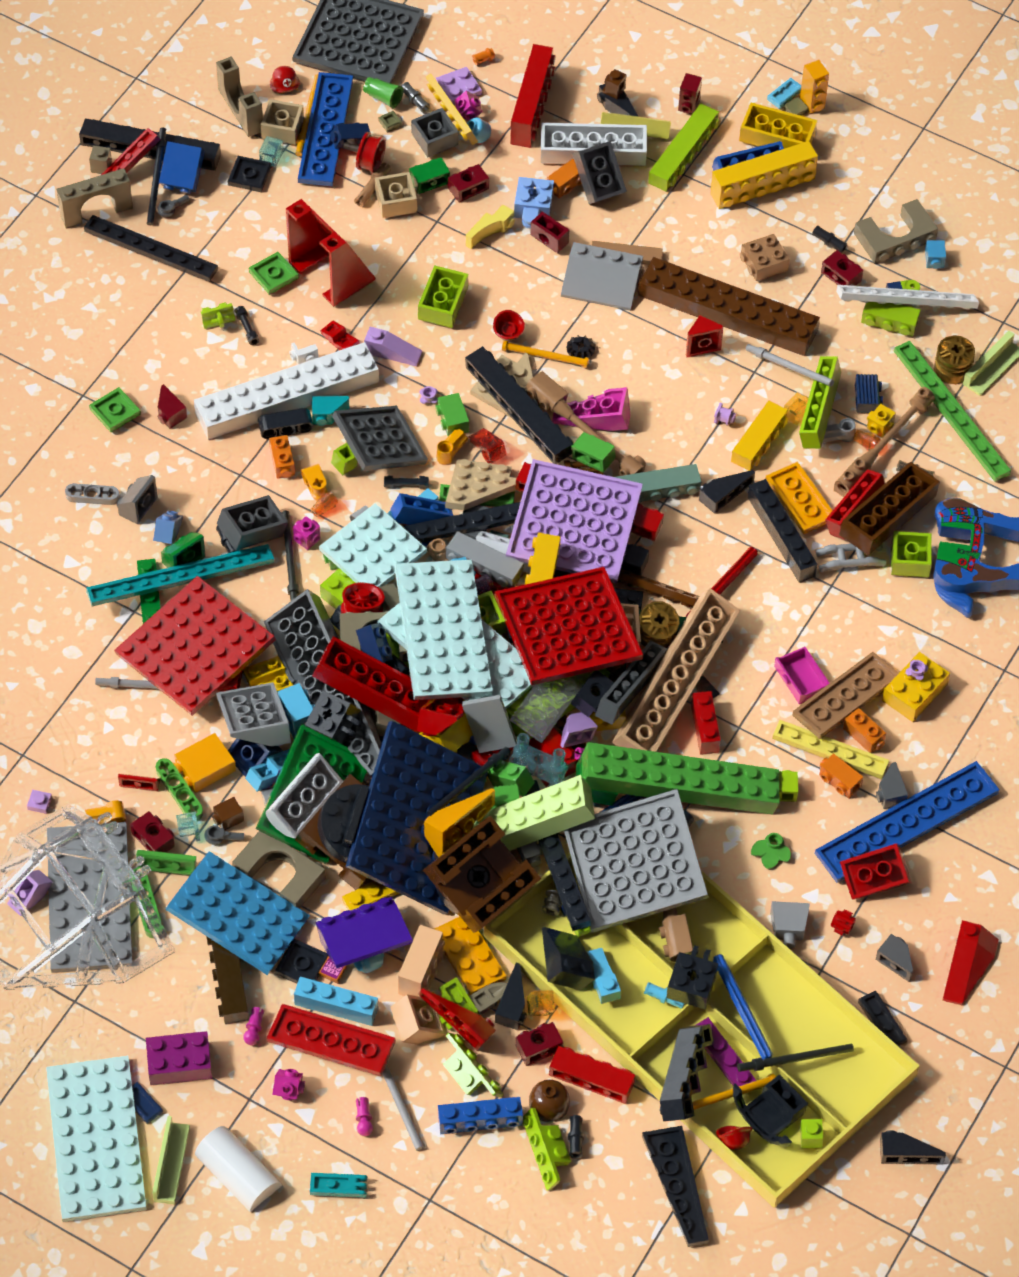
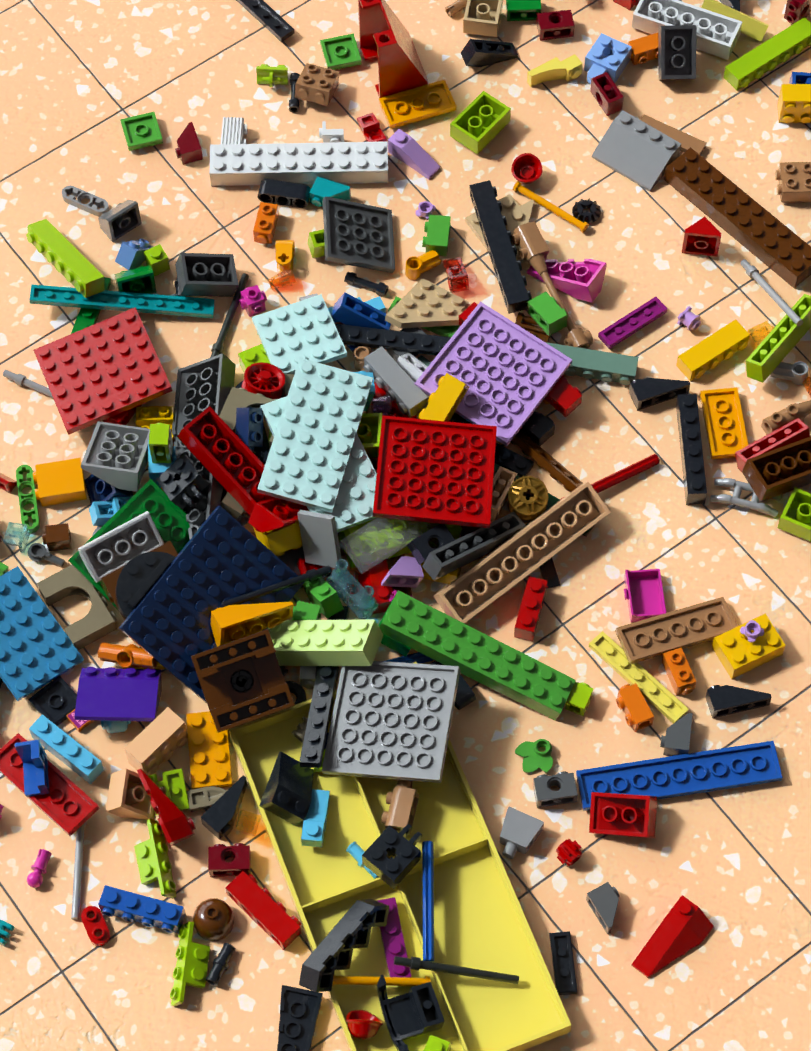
camera: 25 degrees right, 5 degrees up
none -> blue panel [15,740,49,797]
none -> lime brick [26,219,104,298]
none -> red plate [81,906,110,946]
none -> orange piece [98,643,158,669]
none -> lime brick [144,244,170,276]
none -> lime brick [149,423,173,463]
none -> white brick [221,116,248,144]
none -> medium nougat brick [295,63,340,106]
none -> light orange plate [379,79,457,129]
none -> black slope [461,39,518,67]
none -> dark grey brick [533,771,578,808]
none -> magenta plate [598,296,668,349]
none -> black slope [705,685,772,719]

